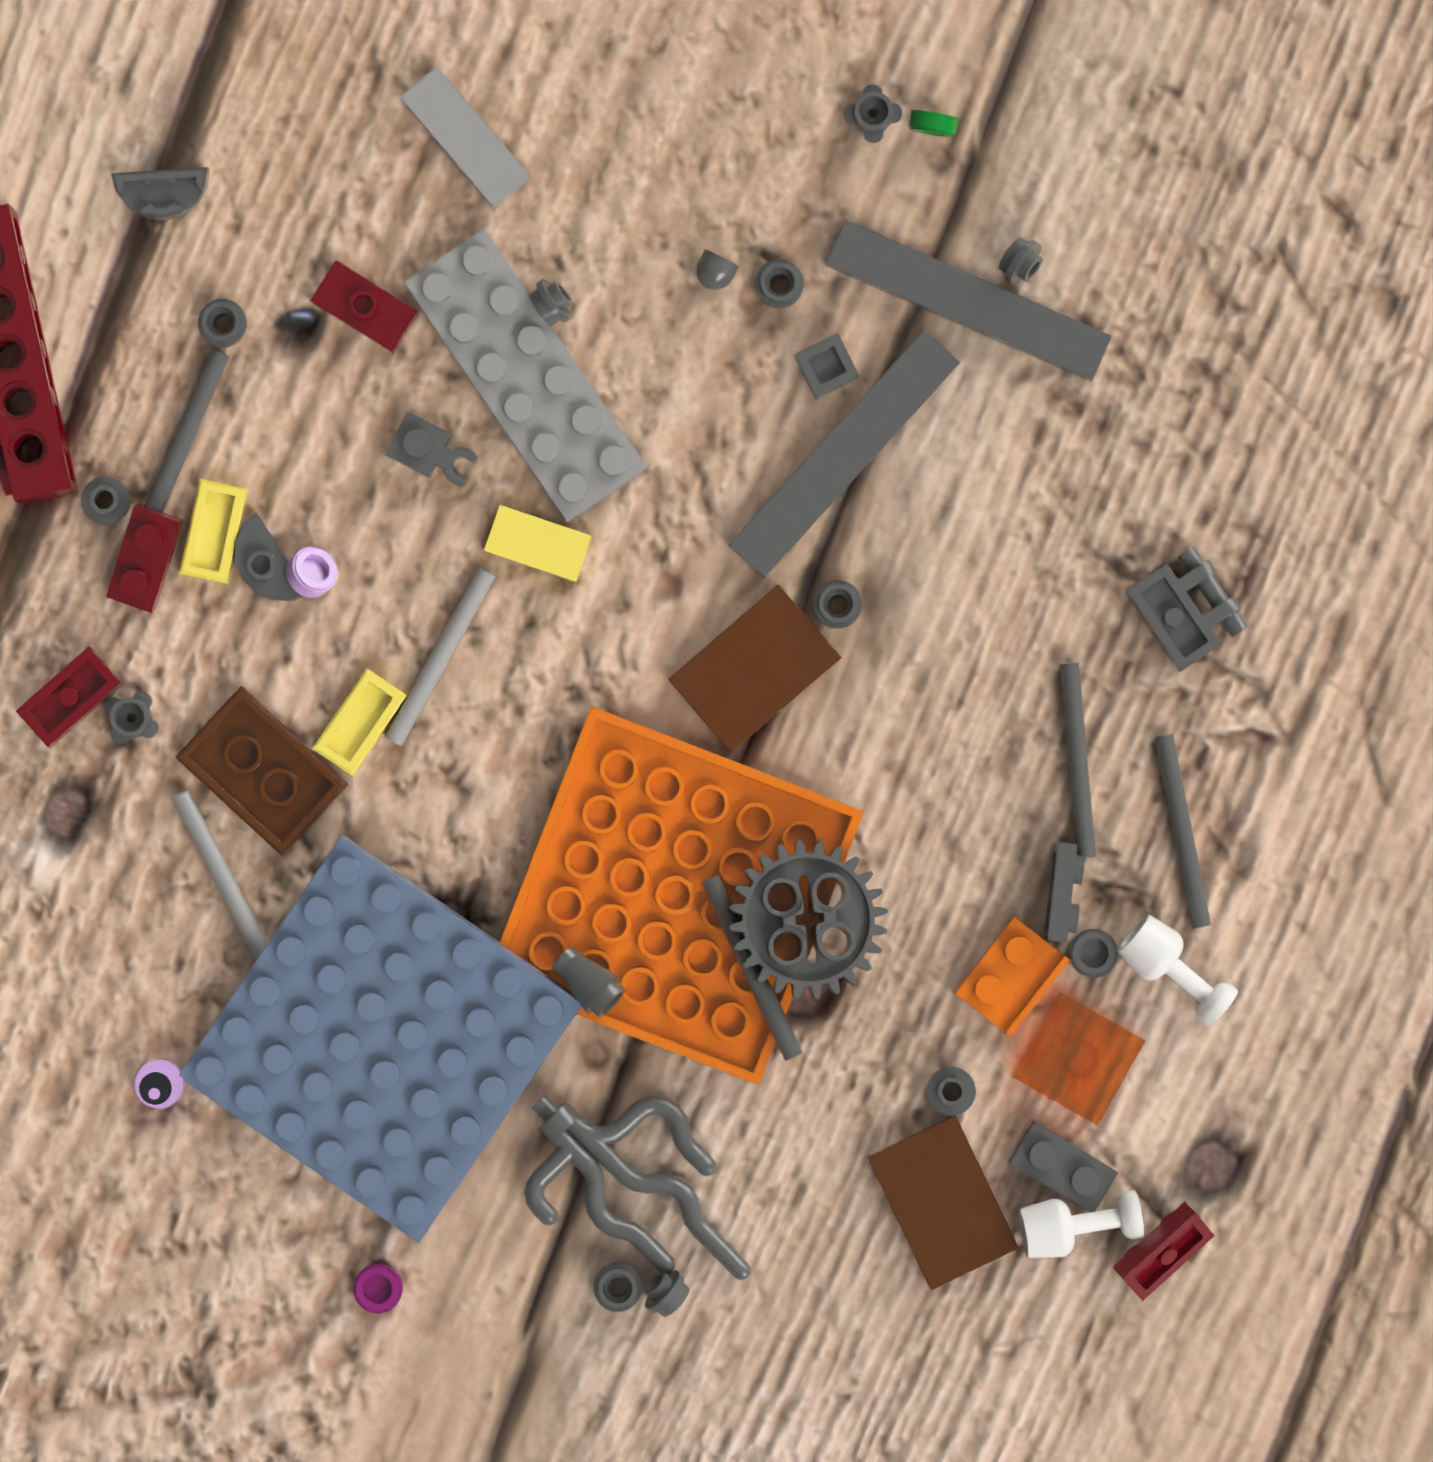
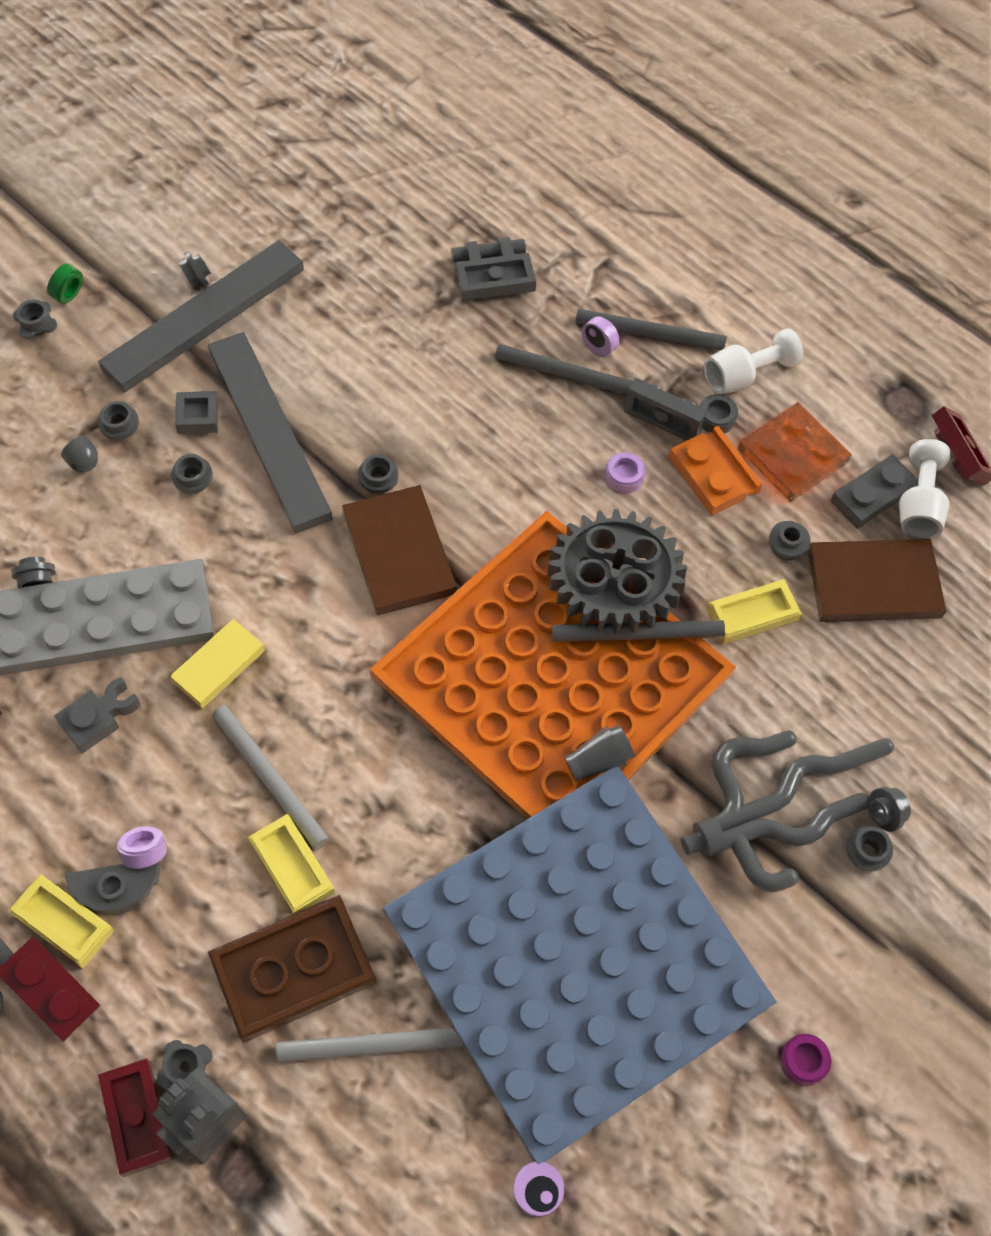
camera: 70 degrees left, 25 degrees down
none -> dark grey hinge [152,1067,247,1164]
none -> dark grey plate [171,454,213,494]
none -> lavender tile [581,316,619,357]
none -> lavender tile [605,452,646,494]
none -> light yellow tile [706,579,802,644]

